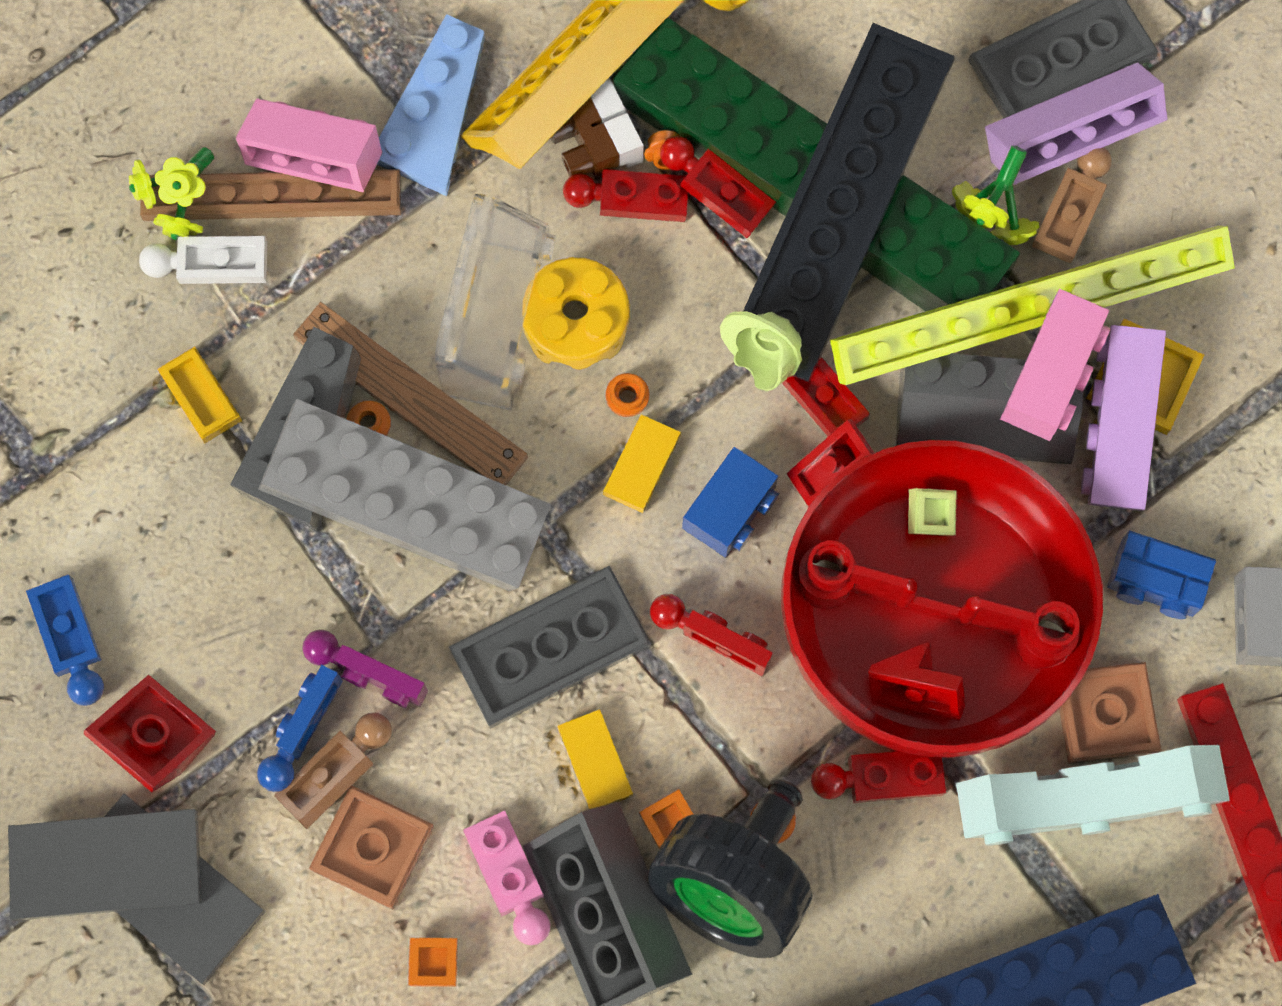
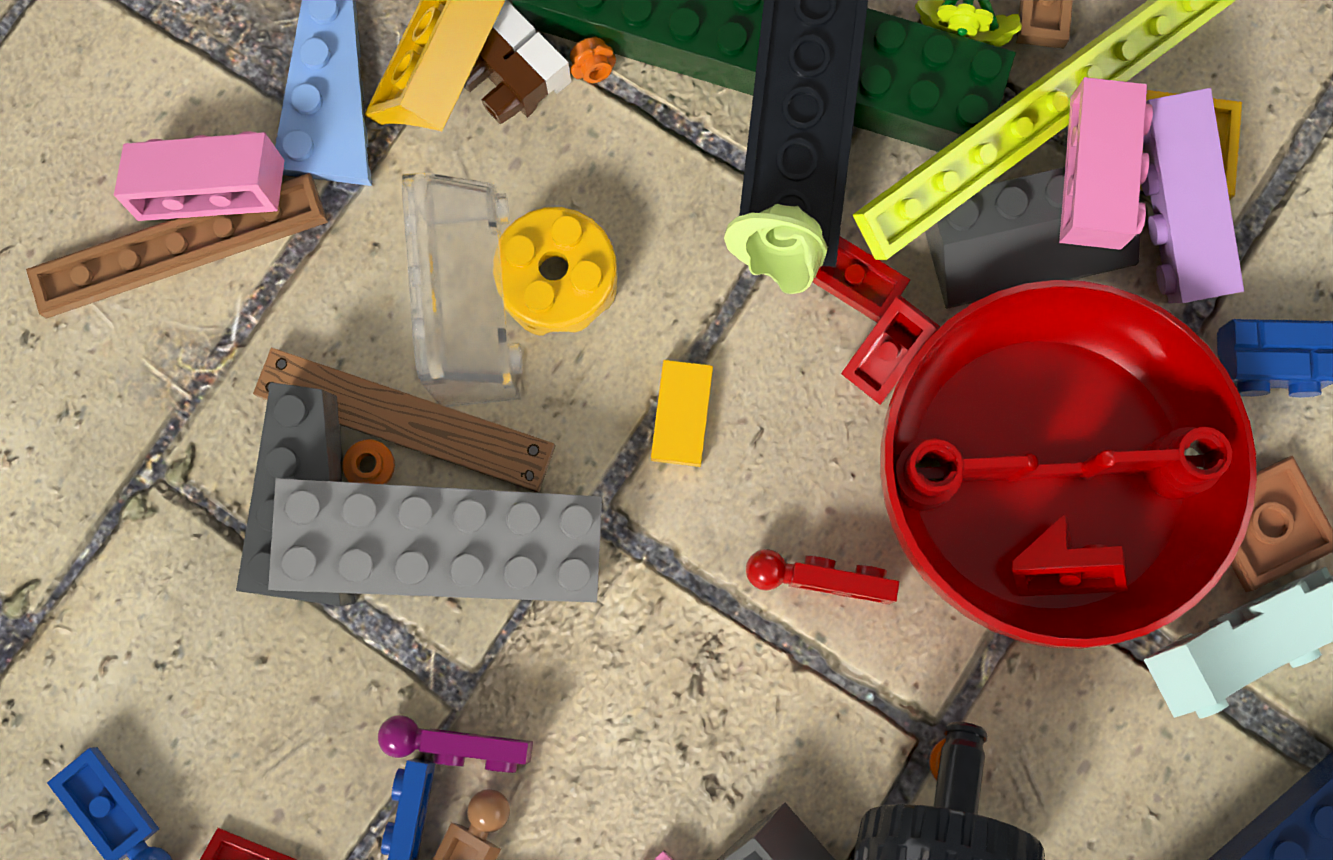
camera: 15 degrees left, 5 degrees up
neon yellow plant [129,147,214,240] -> none
white plate [139,236,267,284] -> none
yellow tile [157,346,242,444] -> none
dark grey tile [449,566,651,729] -> none
yellow tile [557,709,633,809] -> none
red plate [563,169,688,222] -> none
orange plate [606,373,650,417] -> none
orange plate [639,789,693,849] -> none
red plate [660,136,776,238] -> none
blue brick [682,447,780,558] -> none
red plate [811,751,946,803] -> none
yellowish green tile [908,488,956,536] -> none

